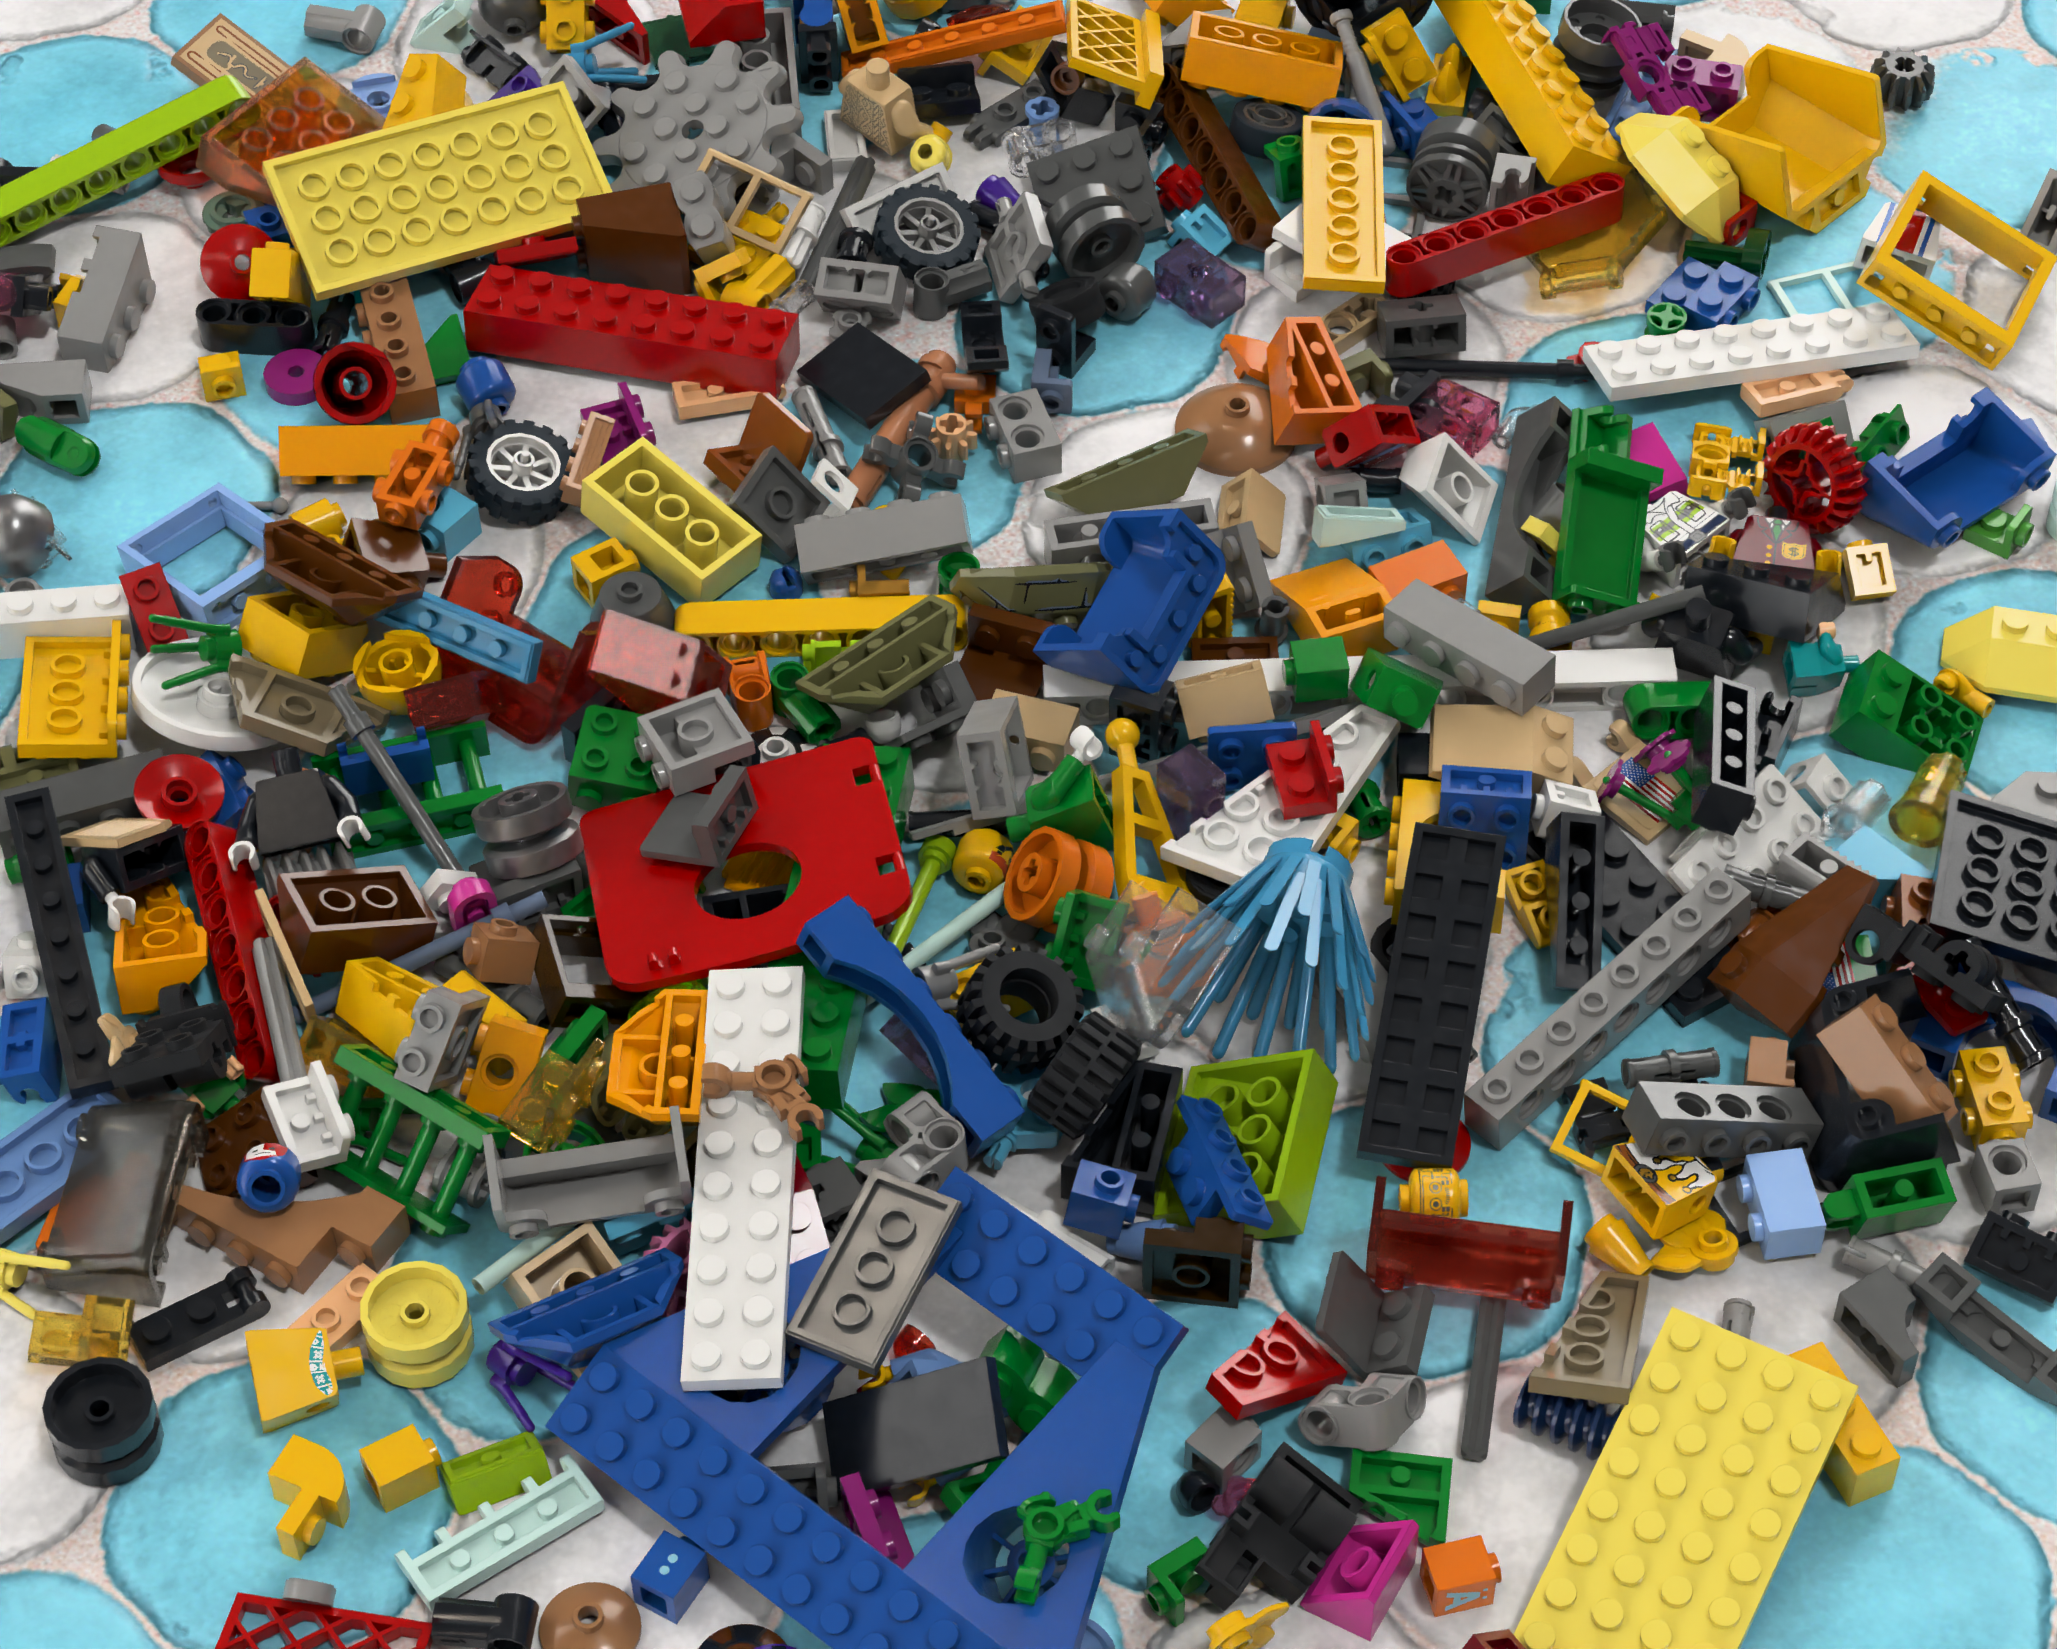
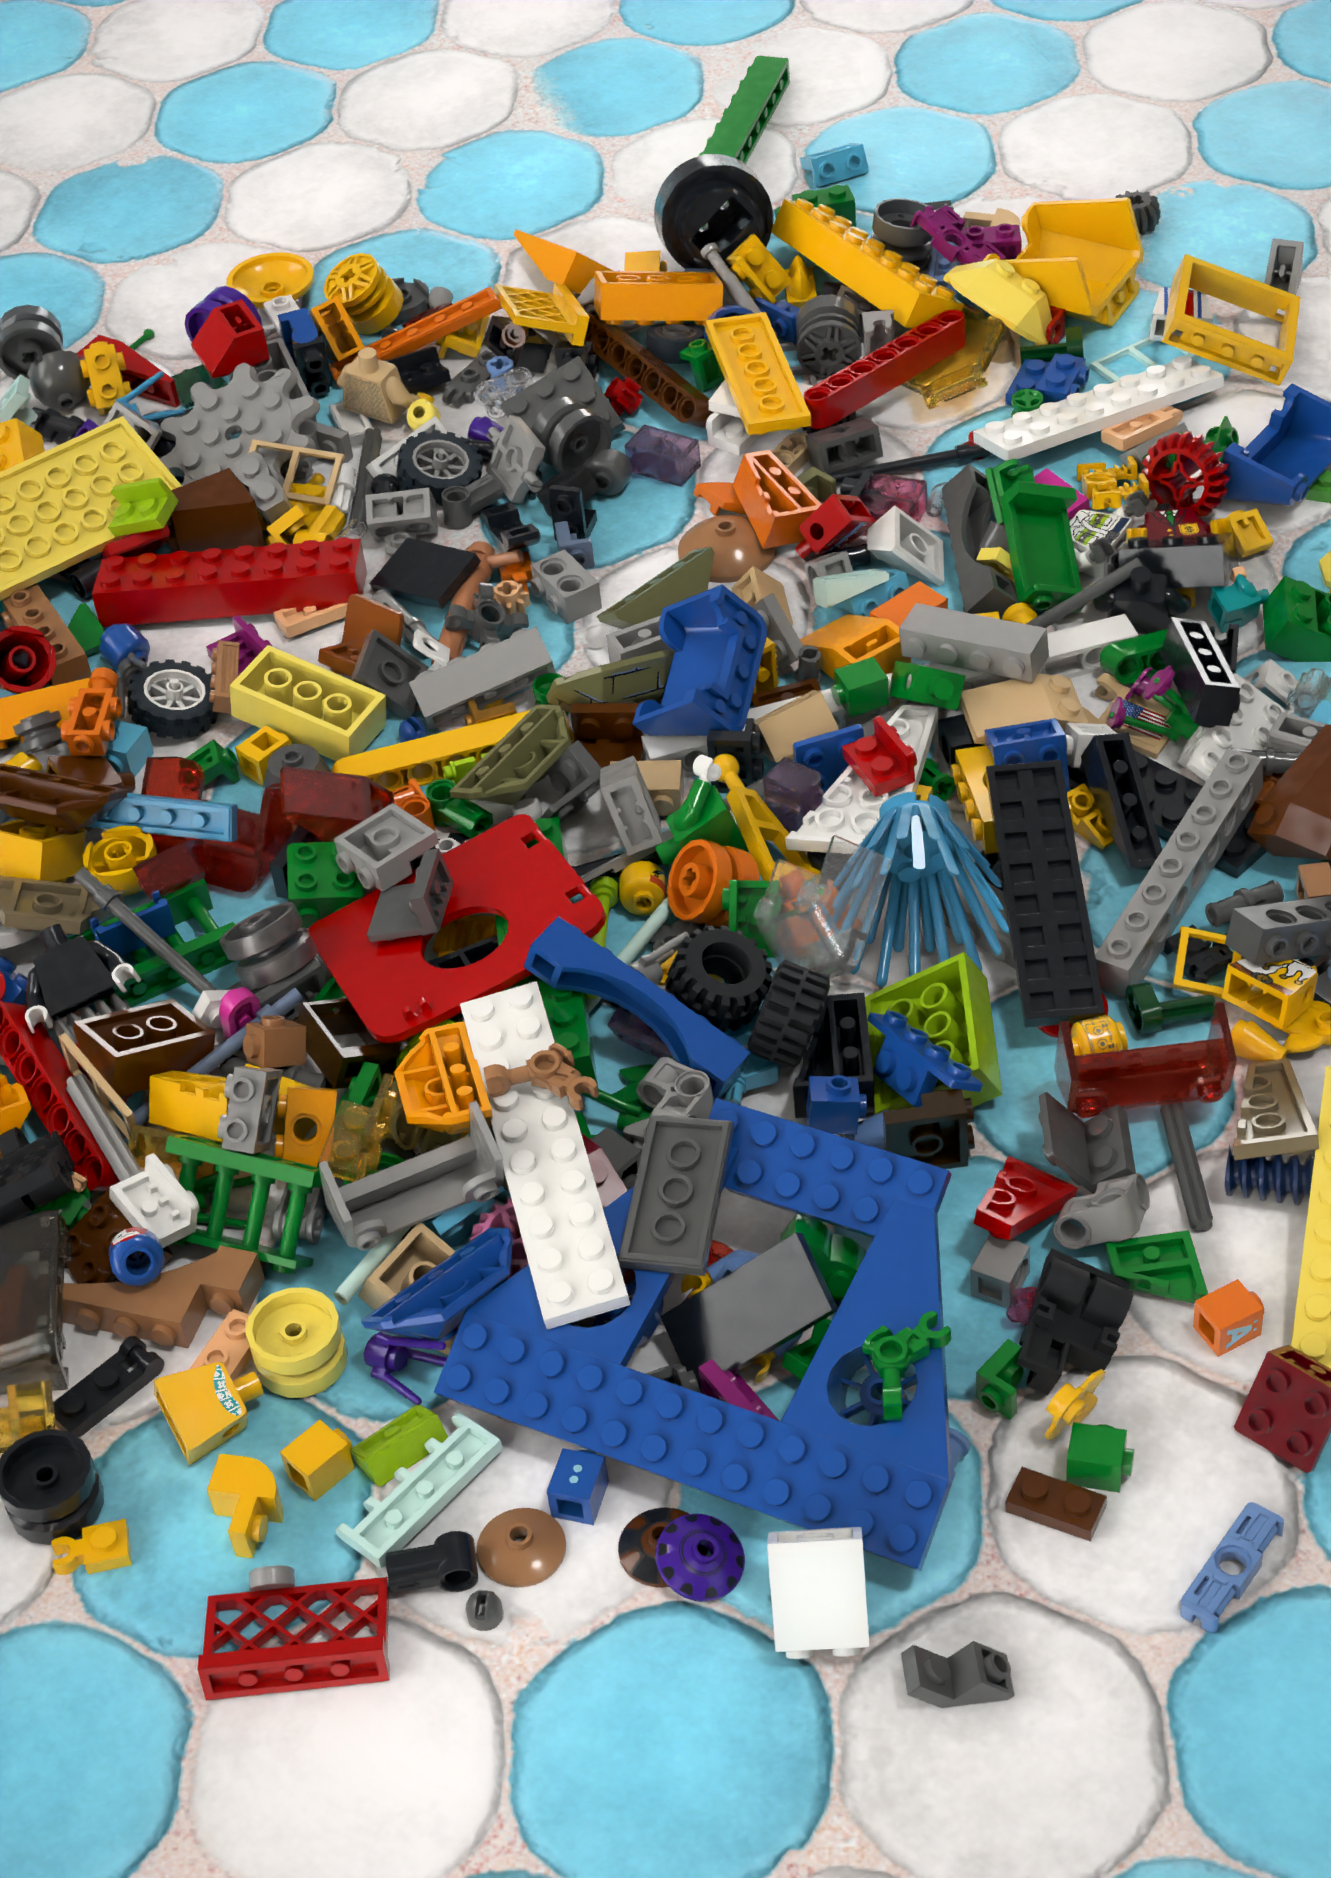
camera: 10 degrees left, 5 degrees down
medium azure bracket [1167,203,1234,265] -> none
black hinge [1176,1470,1220,1515] -> none
dark pink slope [1300,1519,1419,1641] -> none
none -> dark grey wheel [13,710,62,754]
none -> yellow plate [51,1519,132,1575]
none -> lime bracket [108,478,179,537]
none -> green bracket [180,739,240,792]
none -> dark green piece [1125,982,1217,1035]

